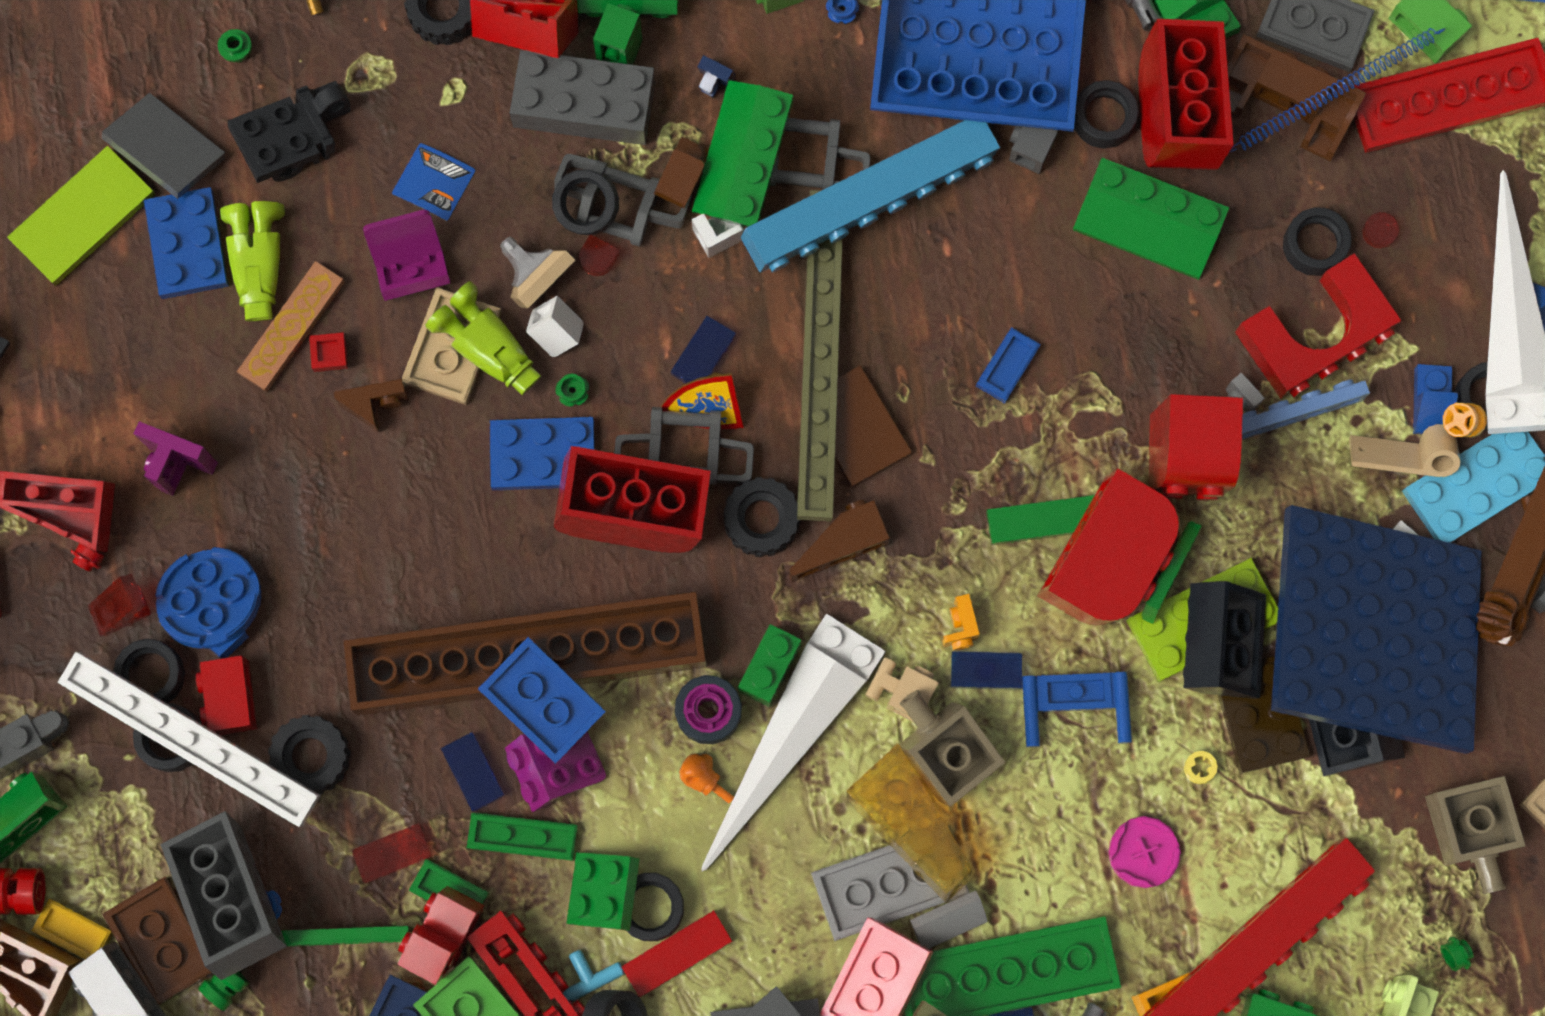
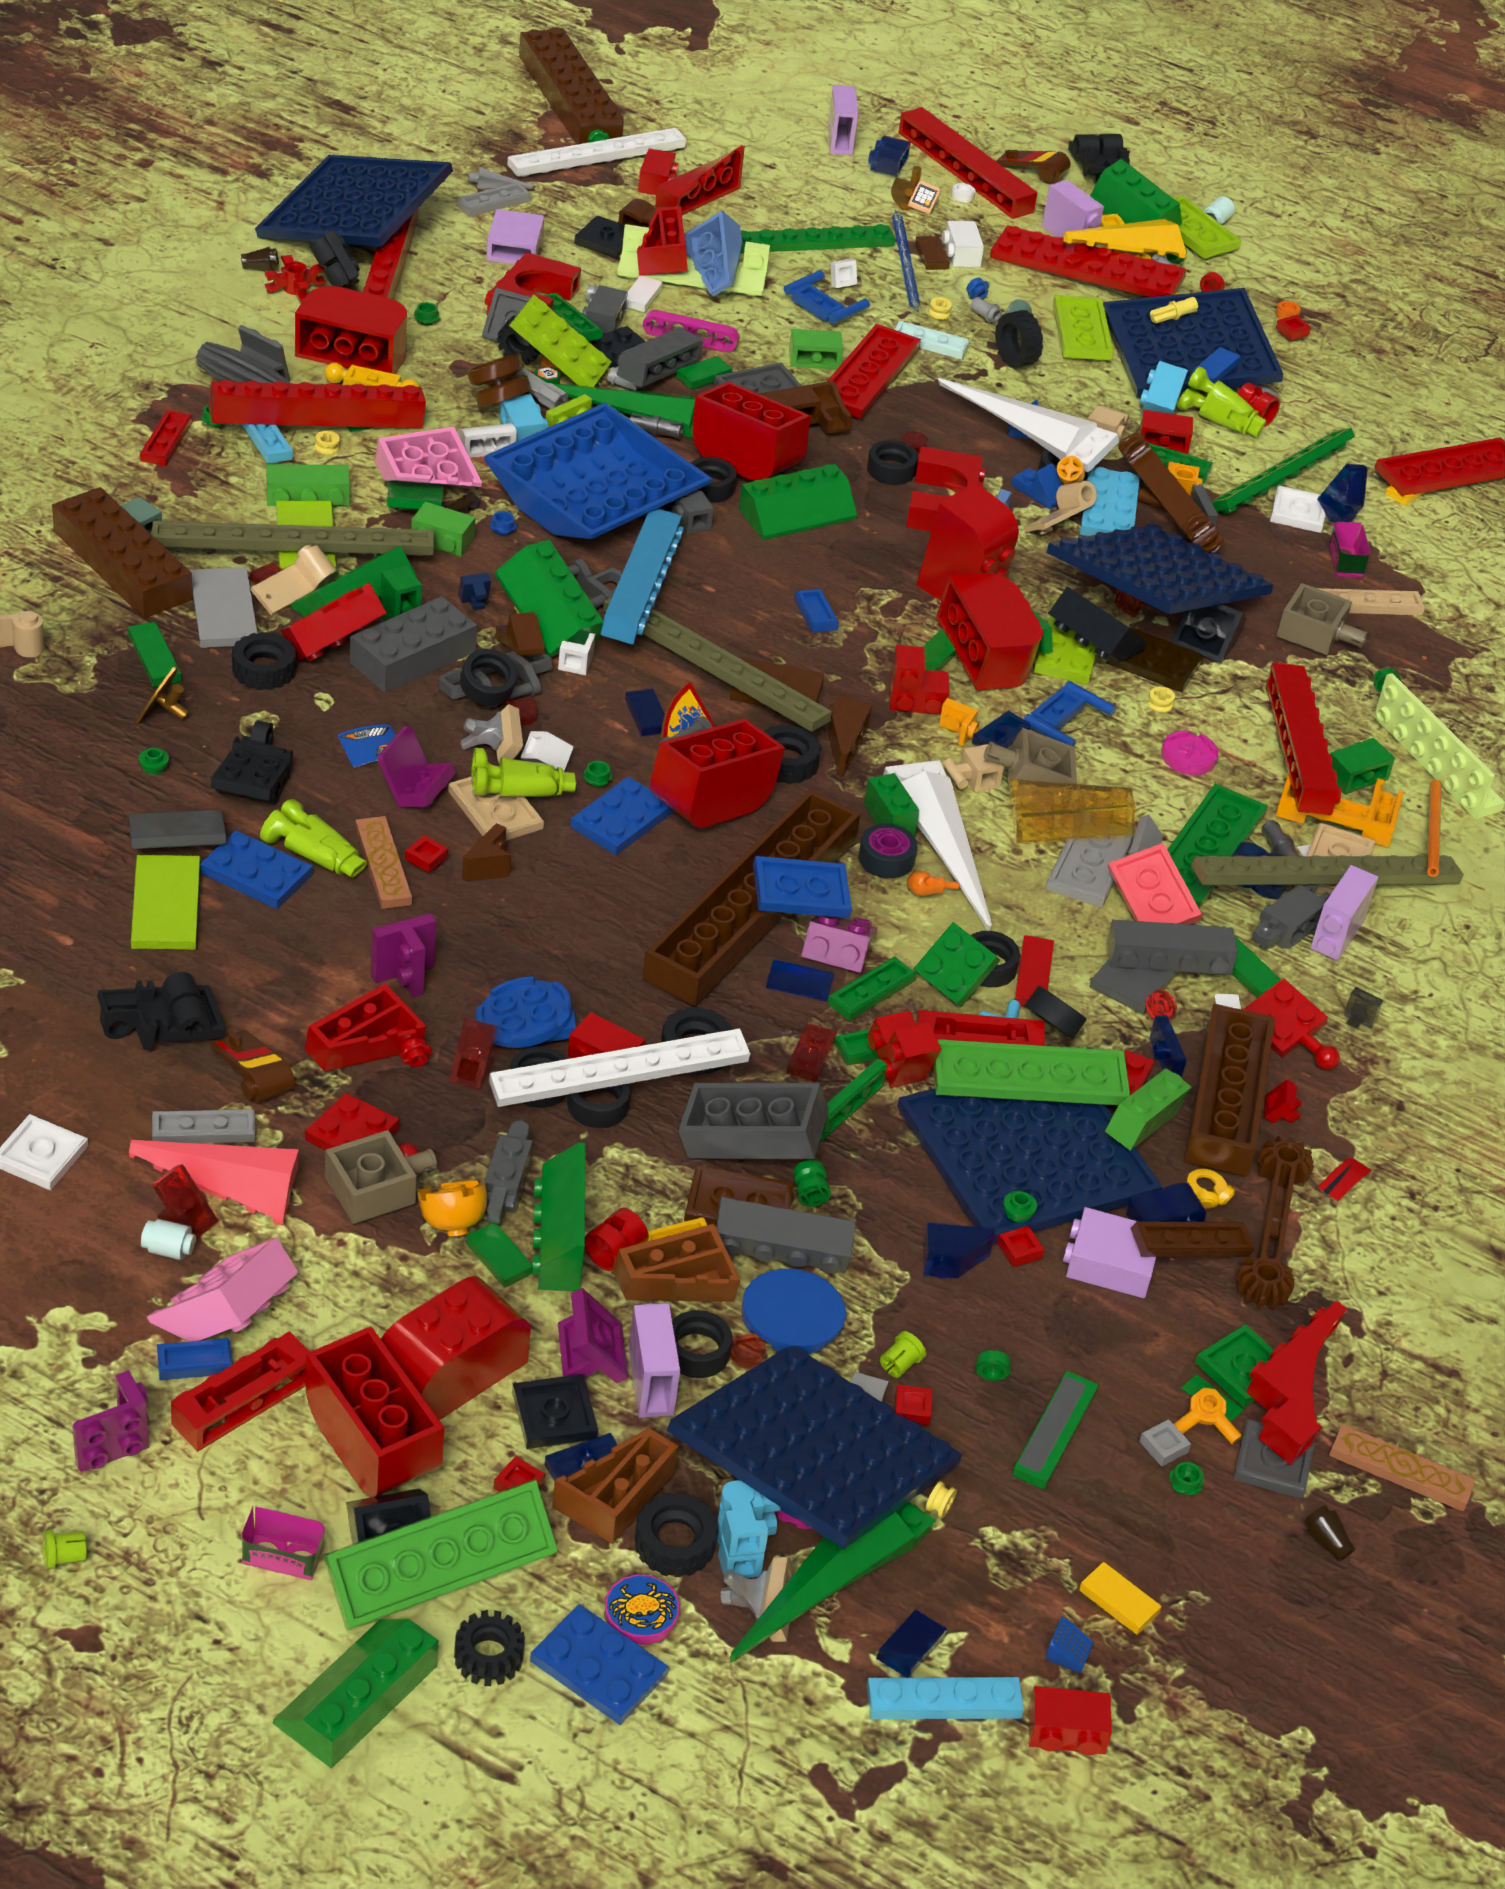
camera: 55 degrees left, 35 degrees down
blue piece [1230,28,1446,152] -> none
none -> red brick [889,645,949,715]

